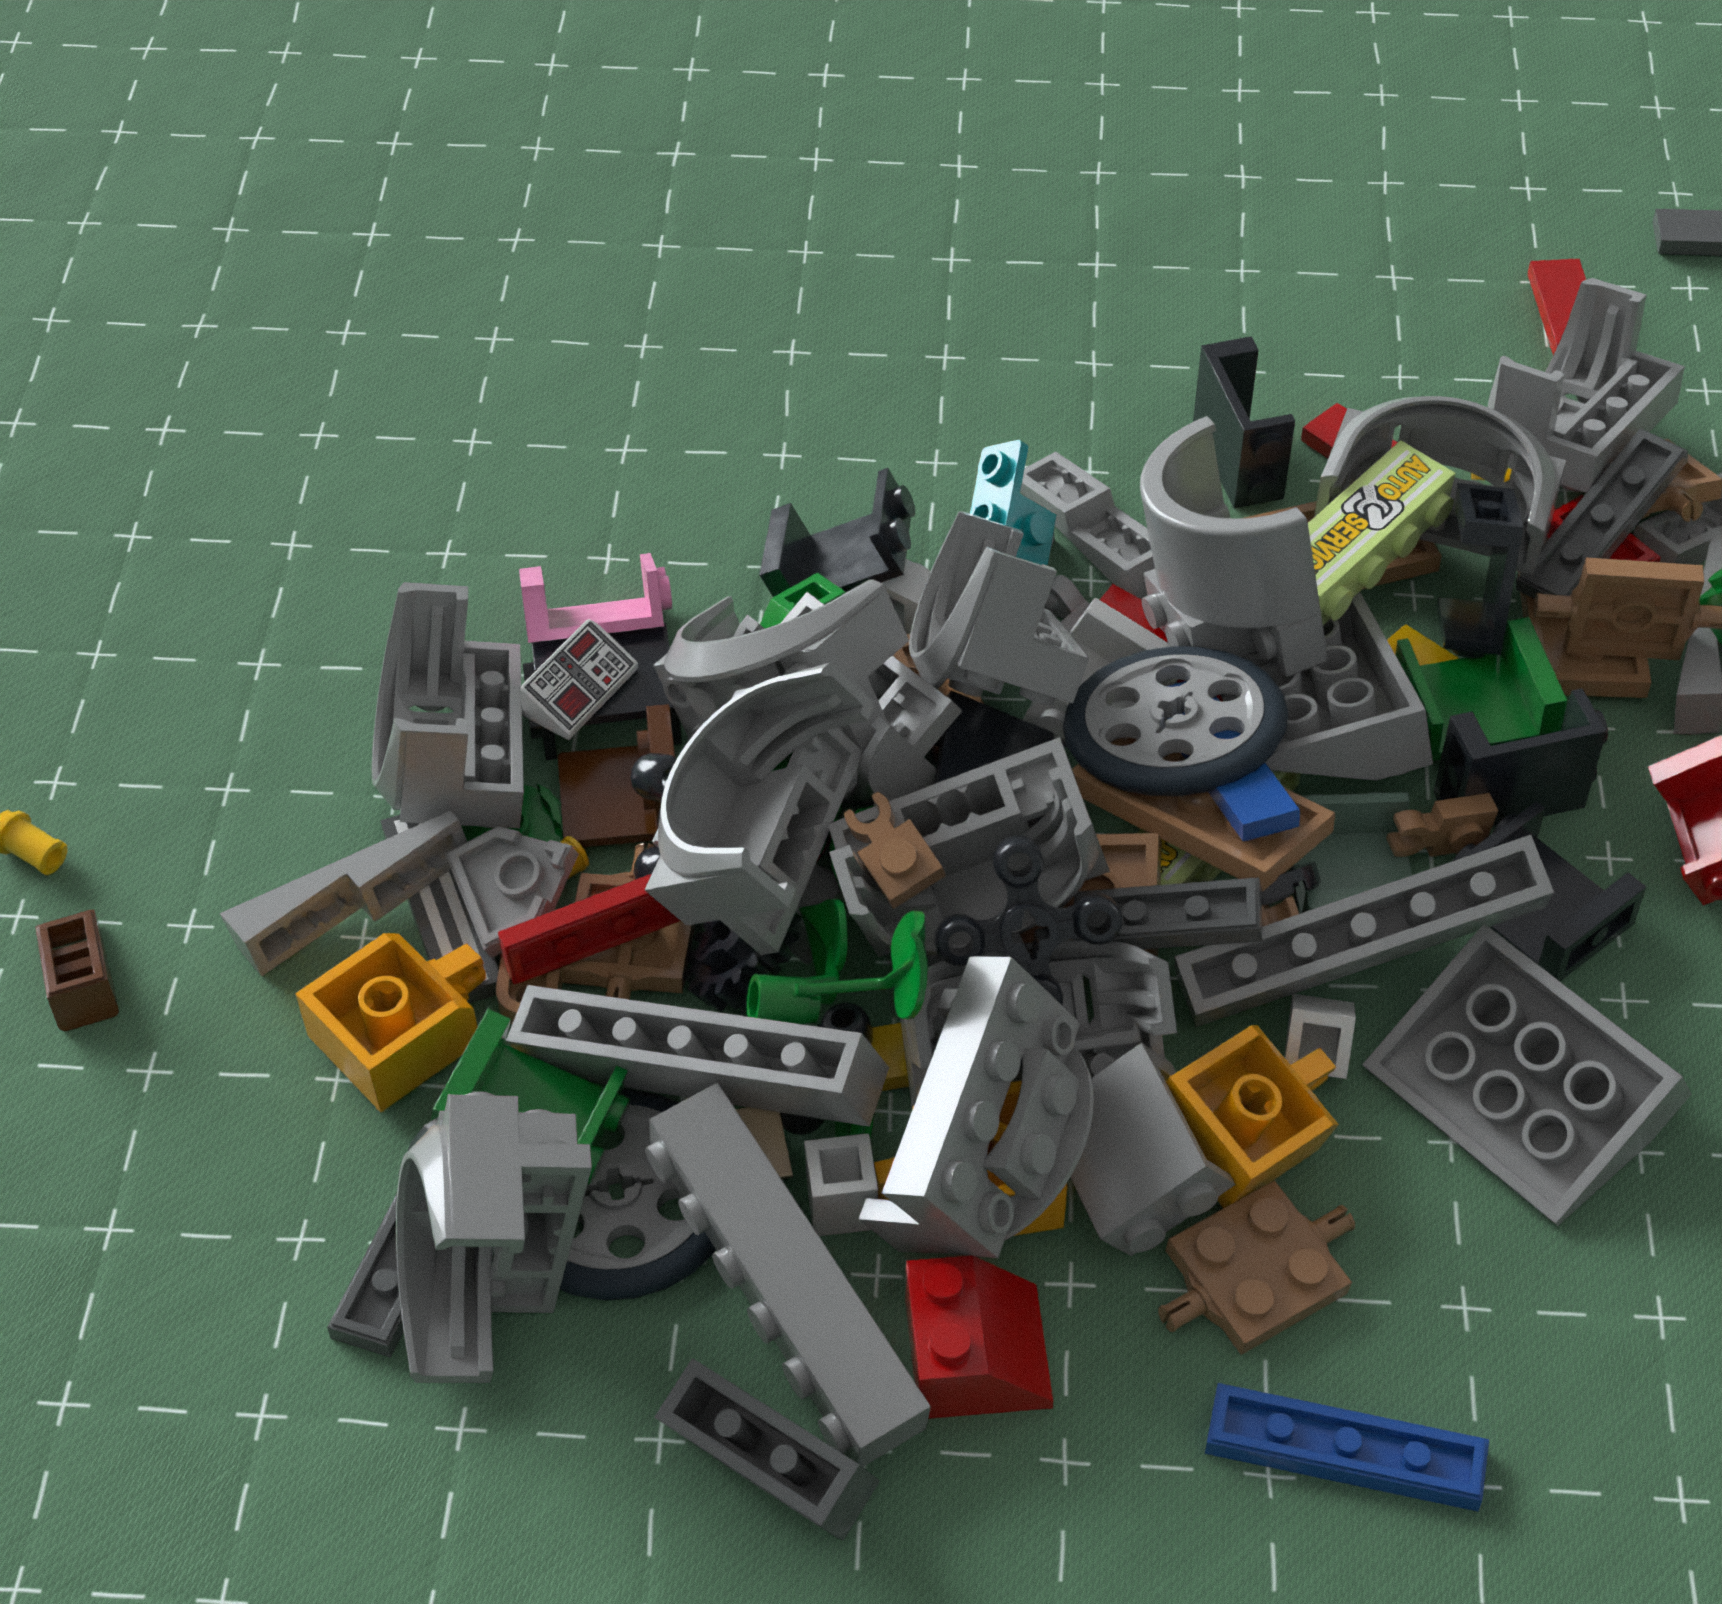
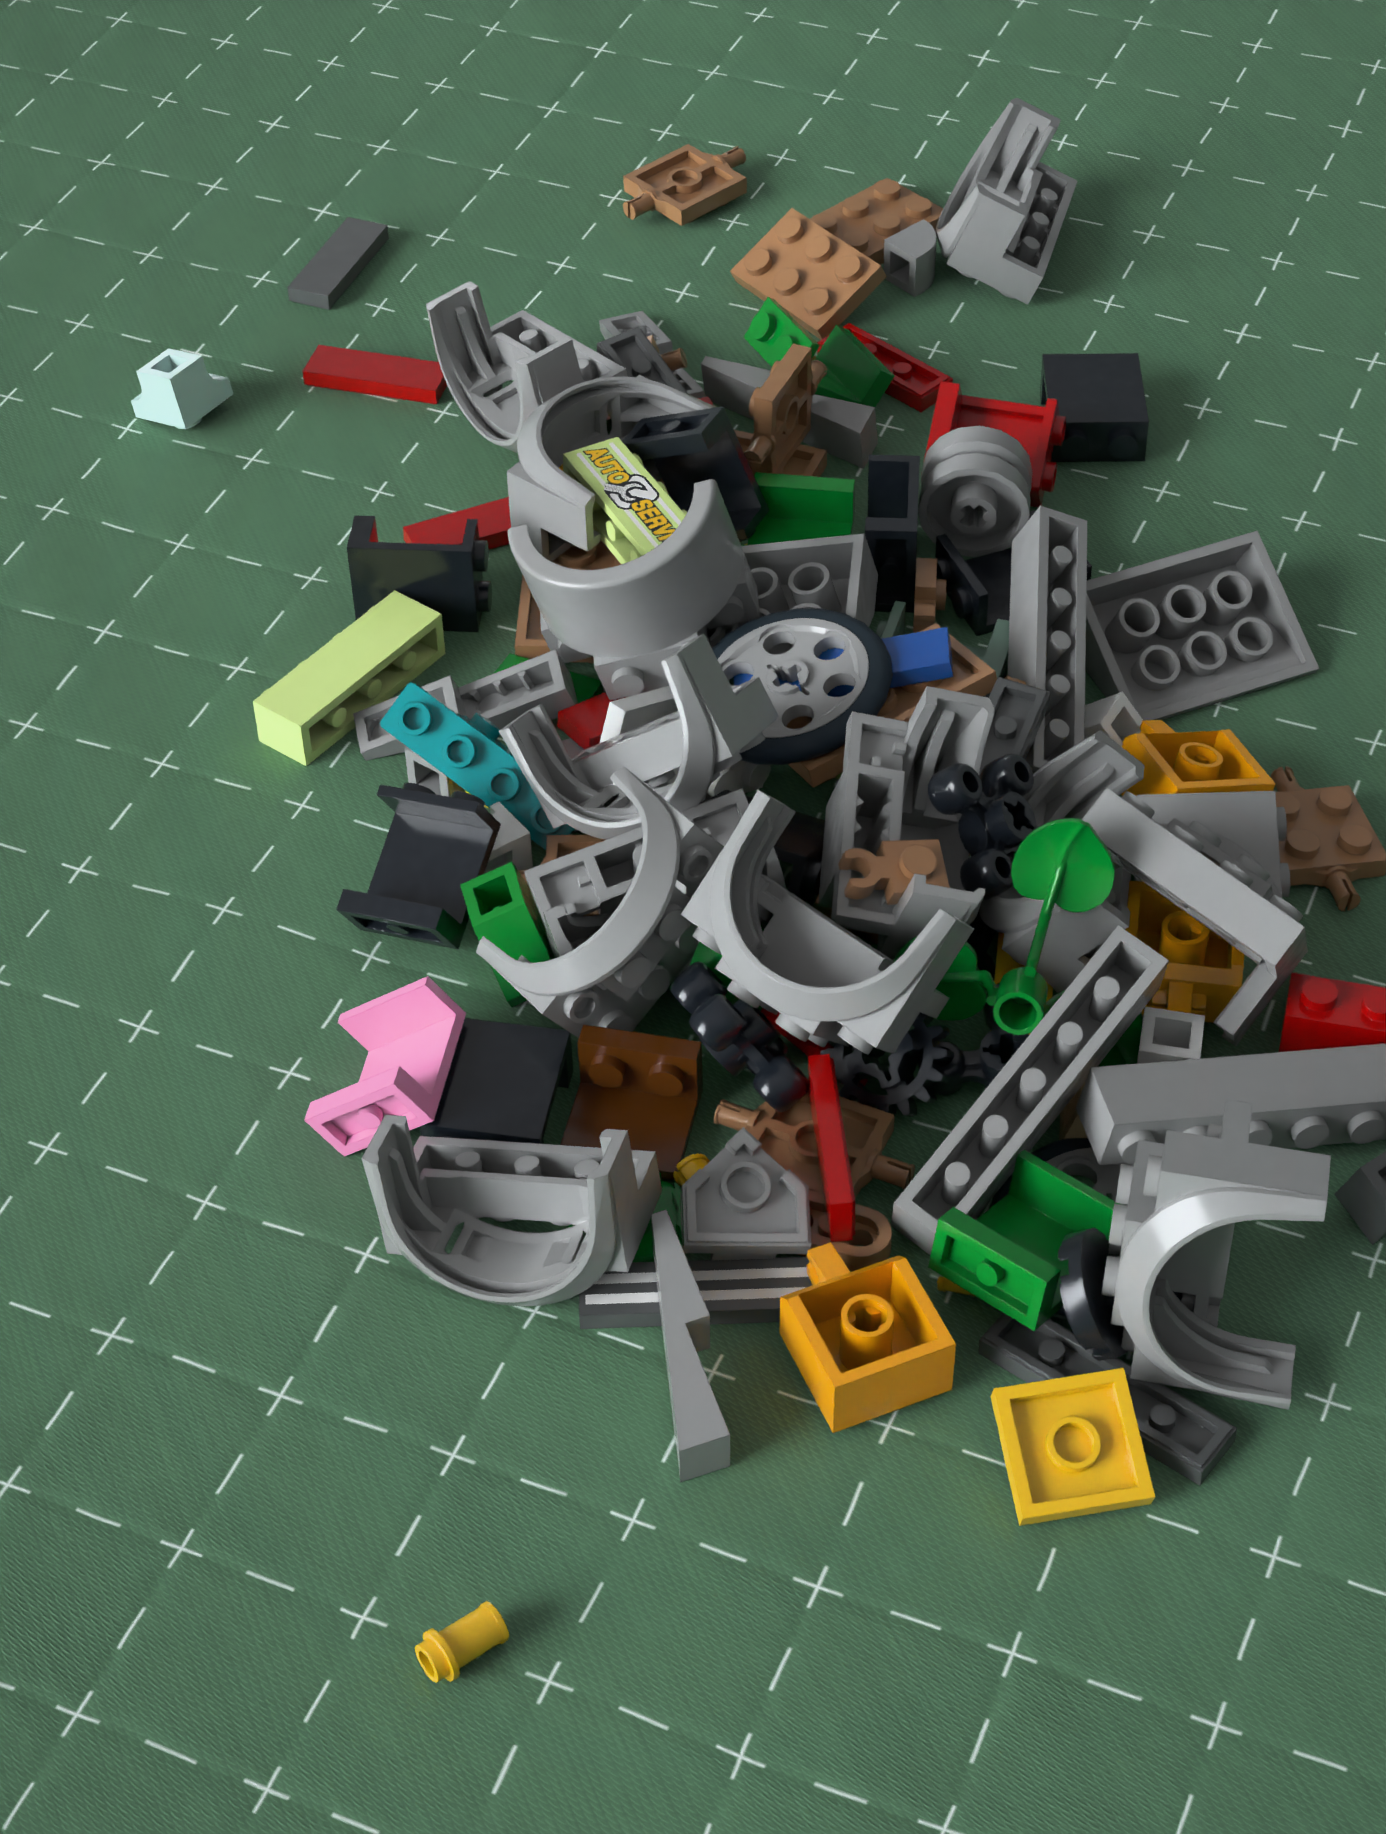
camera: 70 degrees left, 5 degrees down
reddish brown slope [35,909,119,1031] -> none
slope [520,619,639,740] -> none
none -> light aqua brick [131,348,233,429]
none -> yellowish green brick [253,590,446,766]
none -> light grey wheel [918,425,1032,557]
none -> yellow hinge [990,1368,1155,1526]

